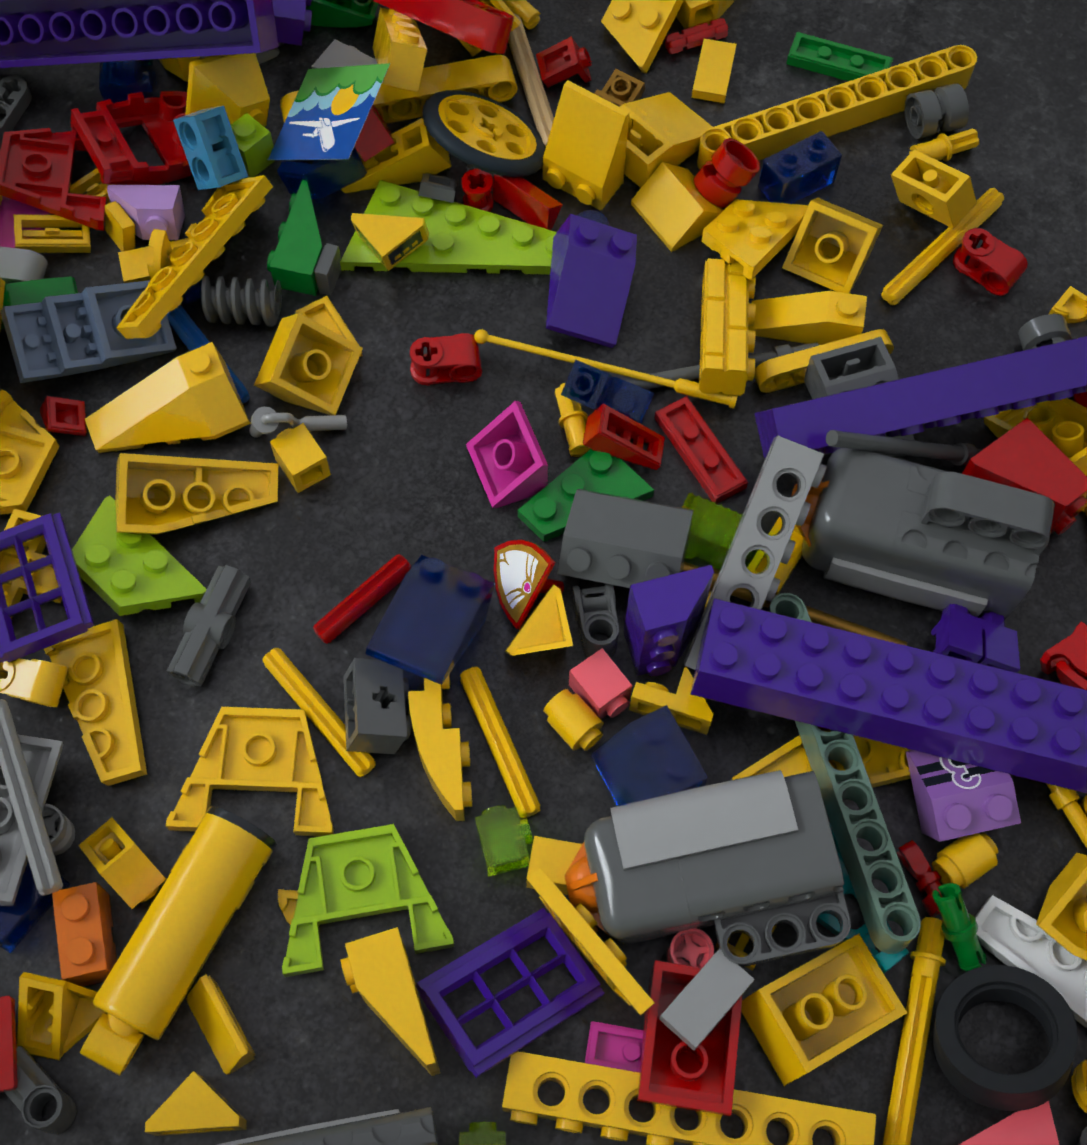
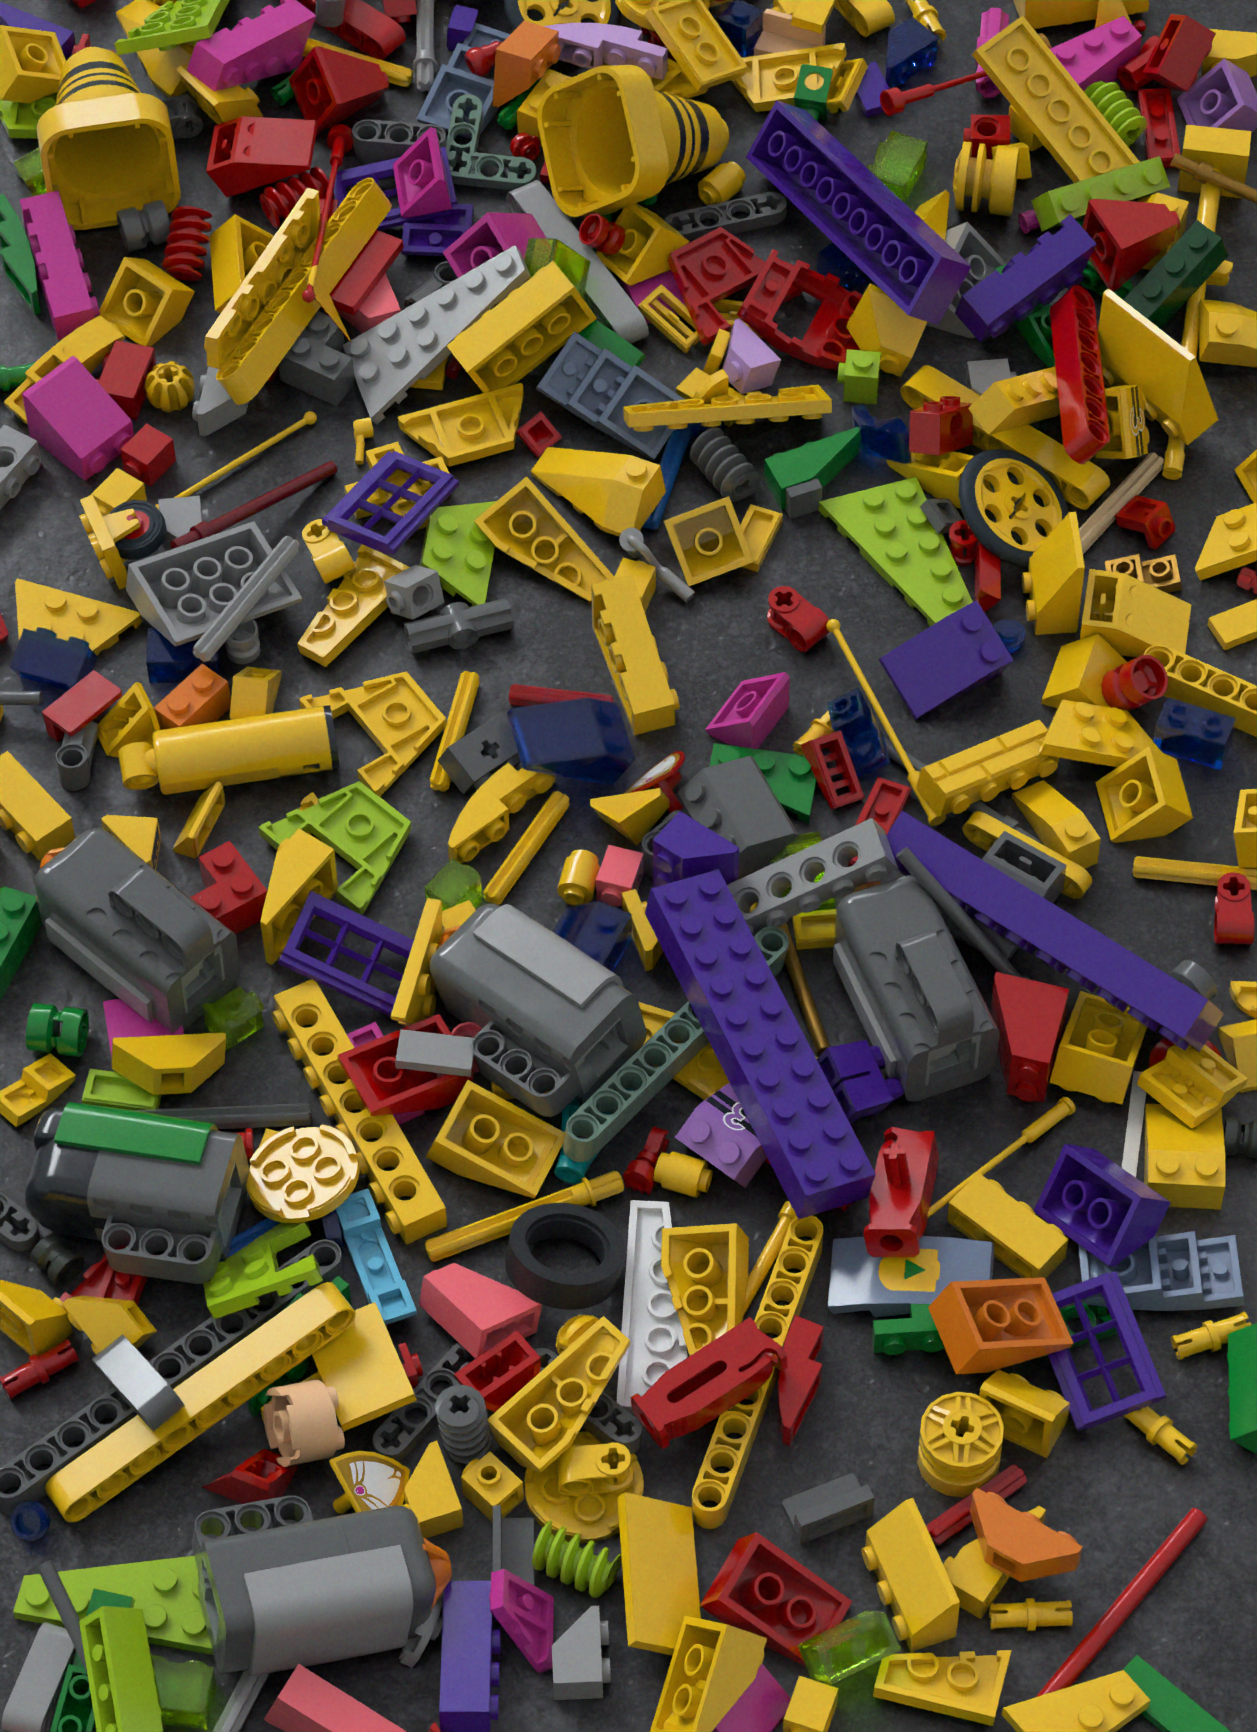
camera: 55 degrees right, 10 degrees down
dark azure brick [173,105,248,190] -> none
sticker [268,63,391,160] -> none
yellow slope [351,213,429,271] -> none
green pin [932,883,987,971] -> none
none -> red brick [190,841,267,934]
none -> light grey brick [384,565,445,620]
none -> yellow wedge [591,574,680,735]

